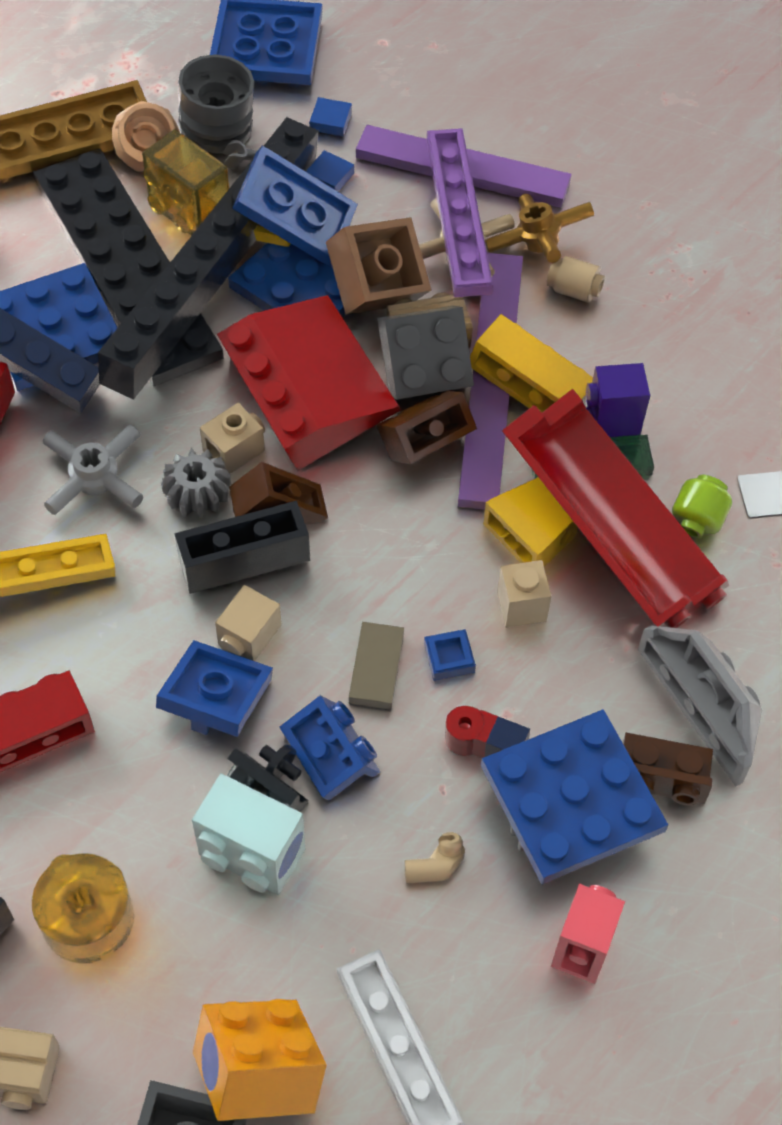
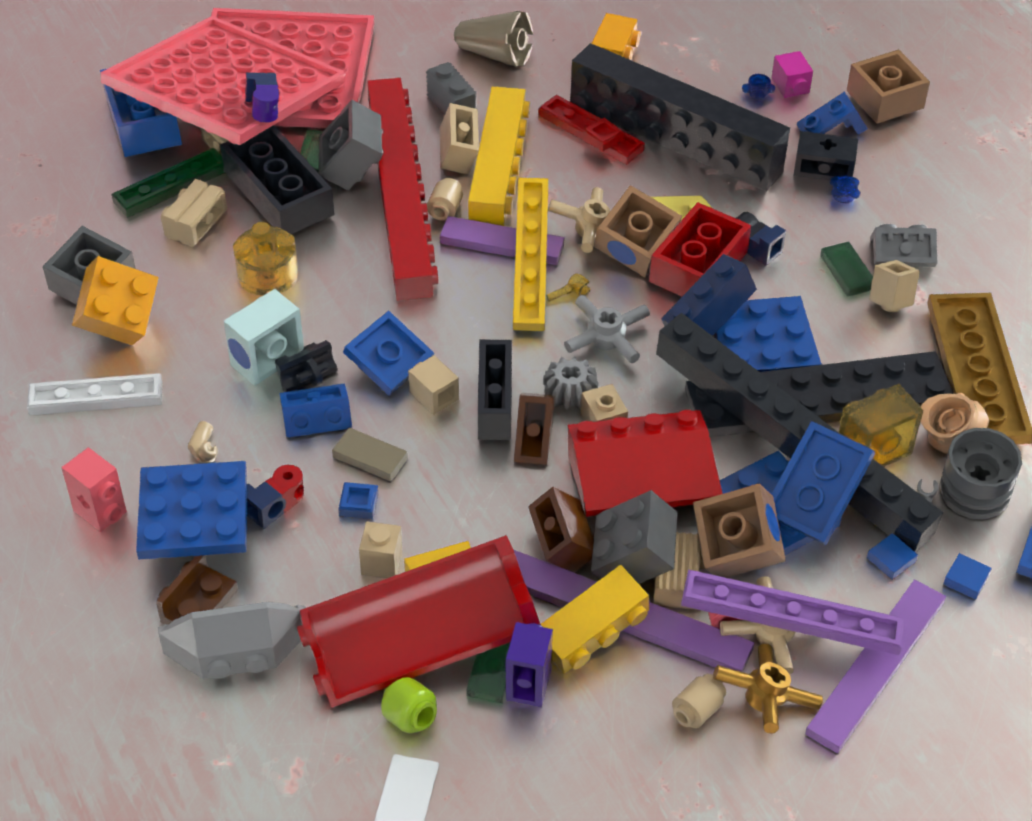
camera: 110 degrees right, 10 degrees down
none -> clear yellow hand [546,273,591,302]

